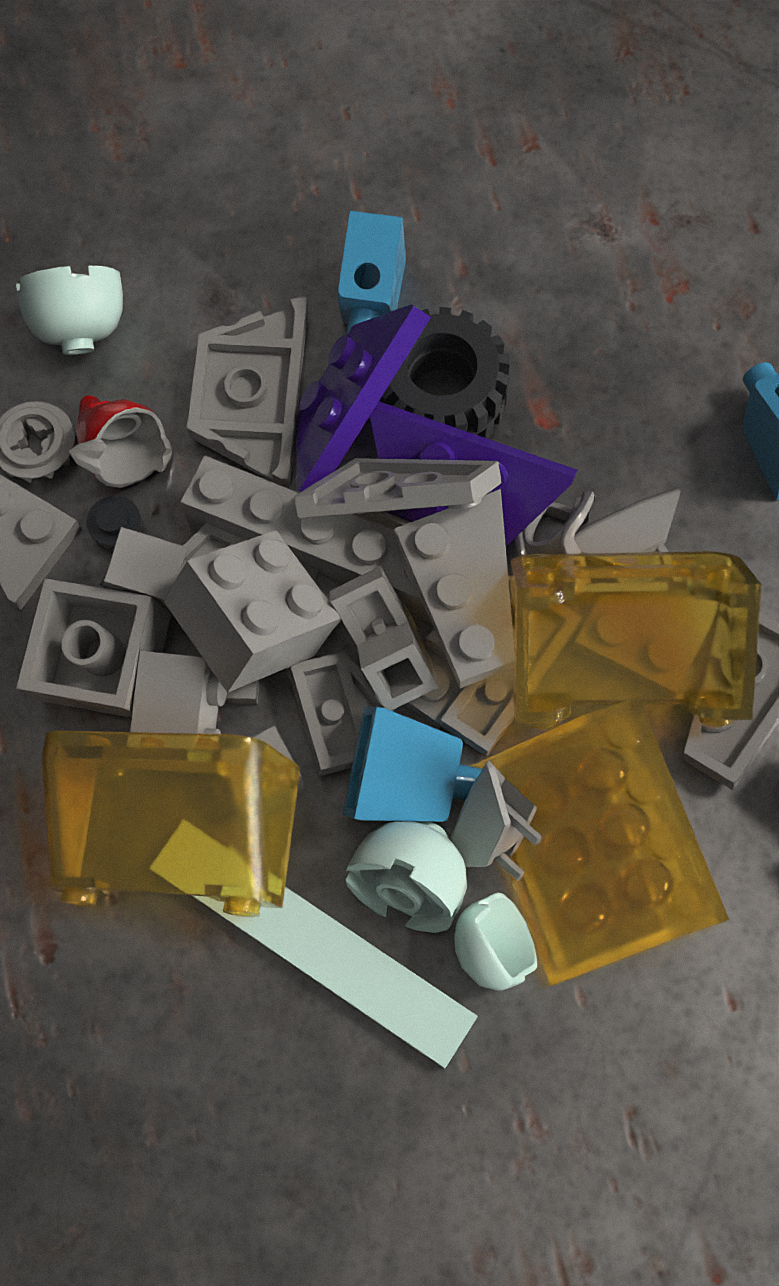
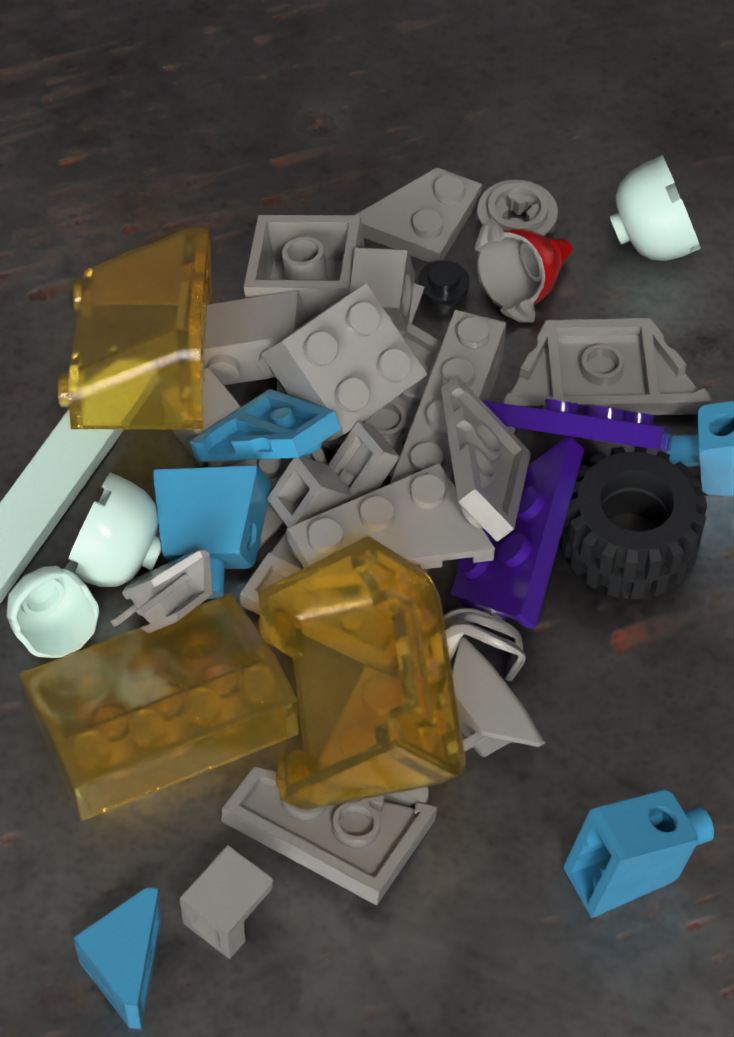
camera: 80 degrees right, 15 degrees down
none -> dark azure wing [189,389,341,462]

